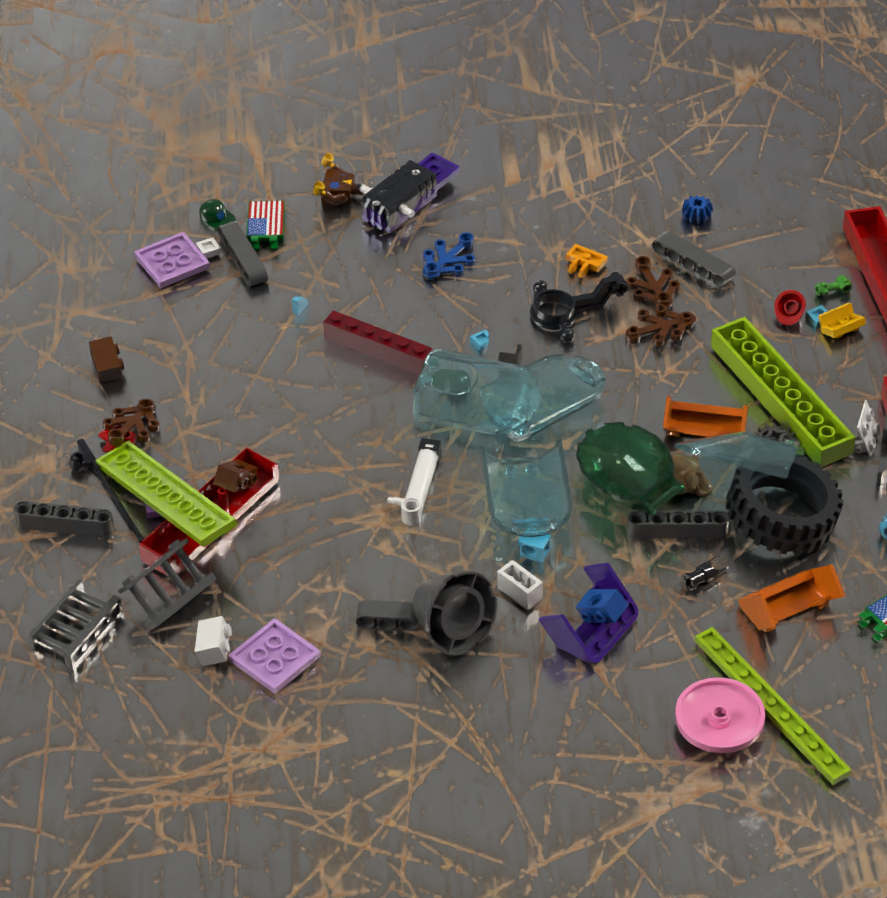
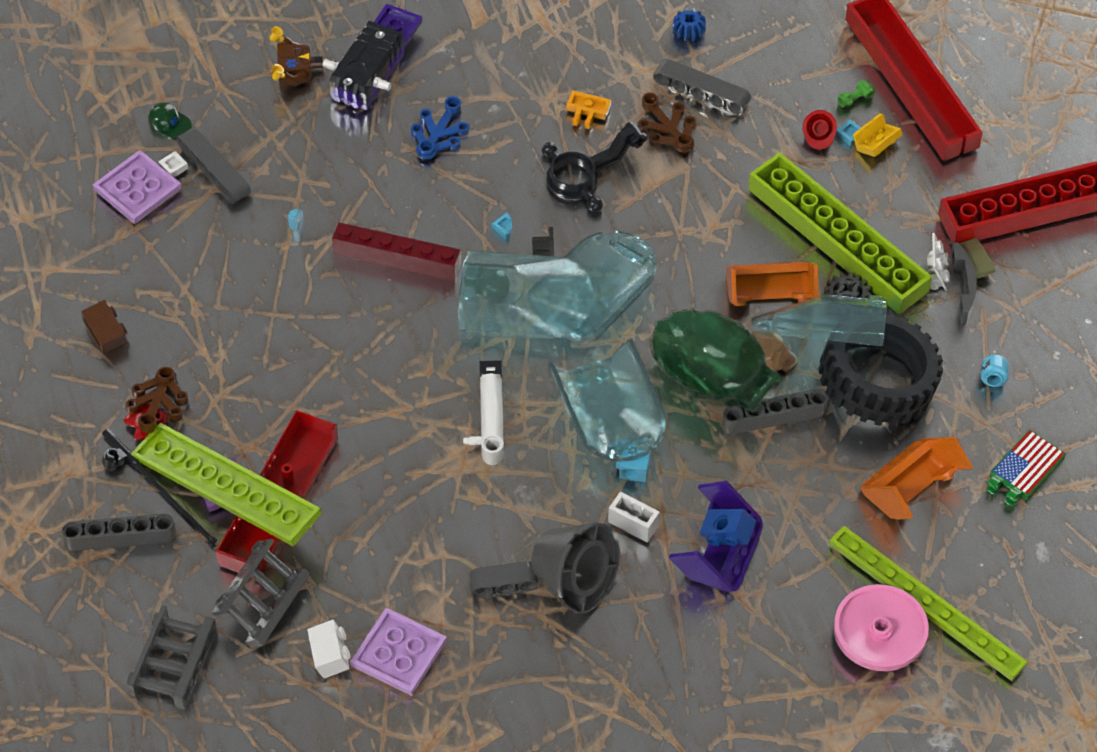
camera: 15 degrees left, 10 degrees up
reddish brown brick [213,459,258,493] -> none
tile [246,200,285,250] -> none
reddish brown plant [625,304,696,346] -> none
black piece [682,556,729,591] -> none

